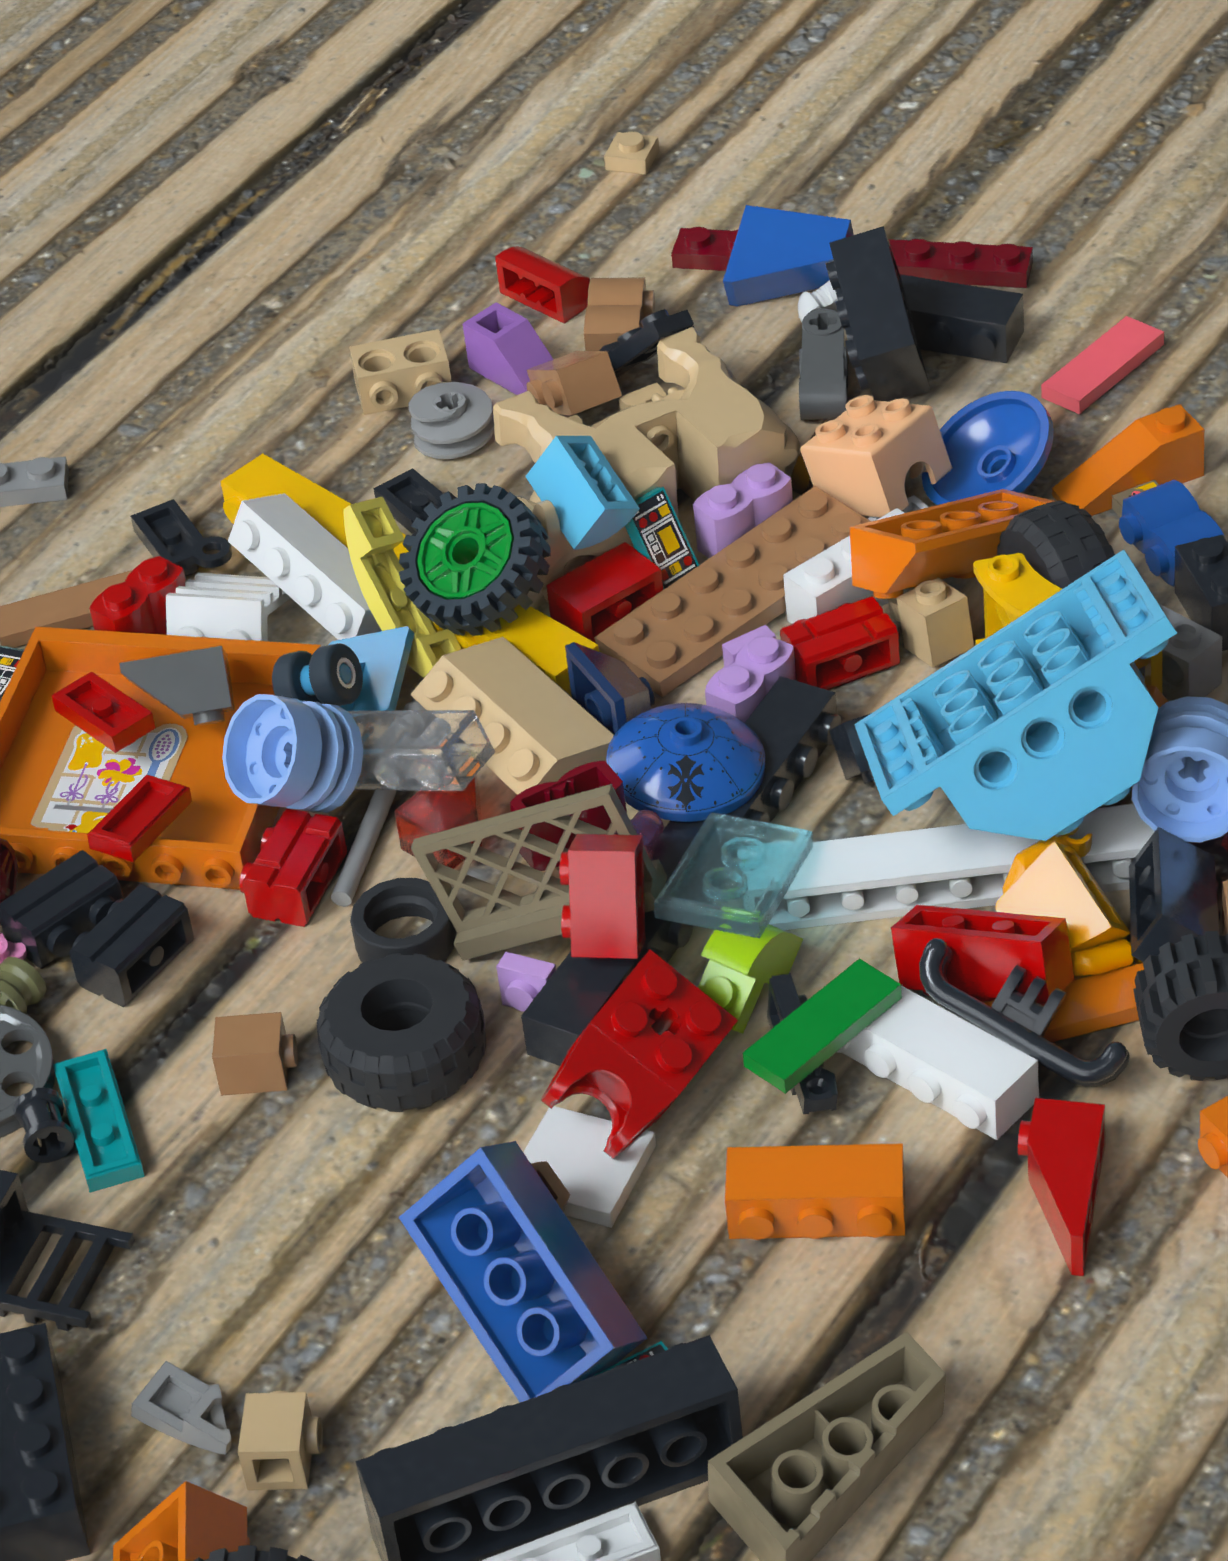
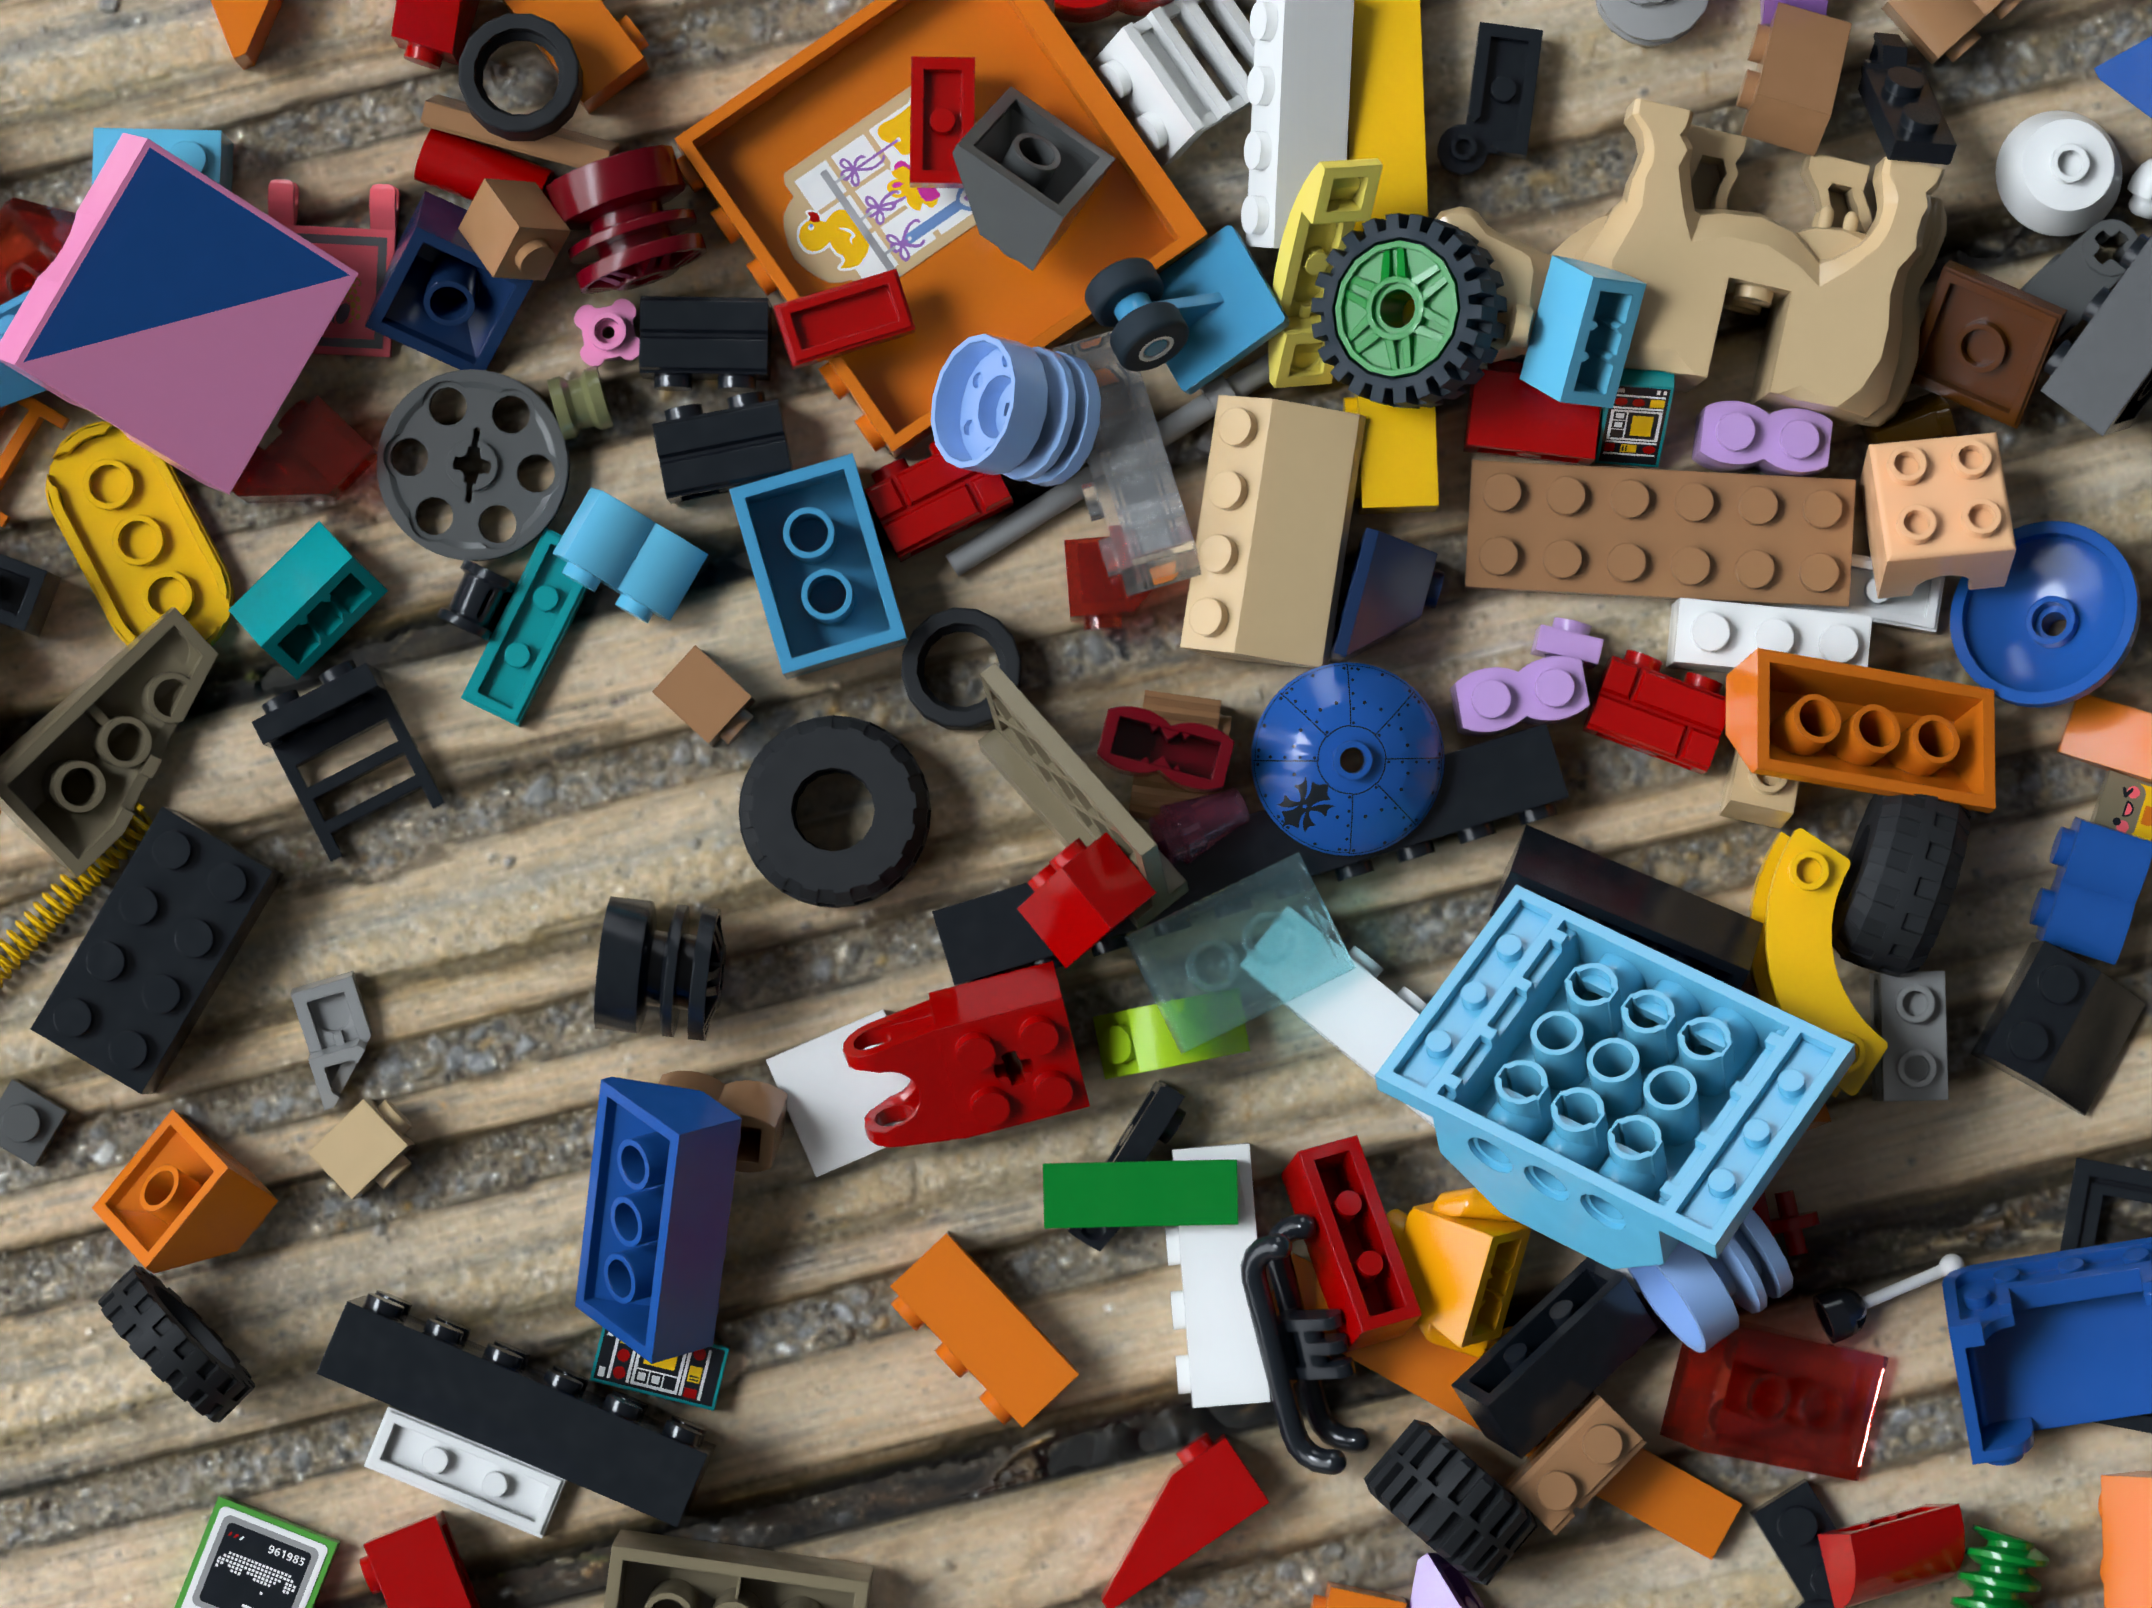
camera: 40 degrees right, 45 degrees up
lavender plate [496,952,556,1012] -> none
none -> medium azure brick [552,487,708,624]
none -> black wheel [594,896,726,1041]
none -> dark azure brick [729,453,908,680]
none -> reddish brown tile [1911,260,2068,429]
none -> white cone [1995,110,2122,236]

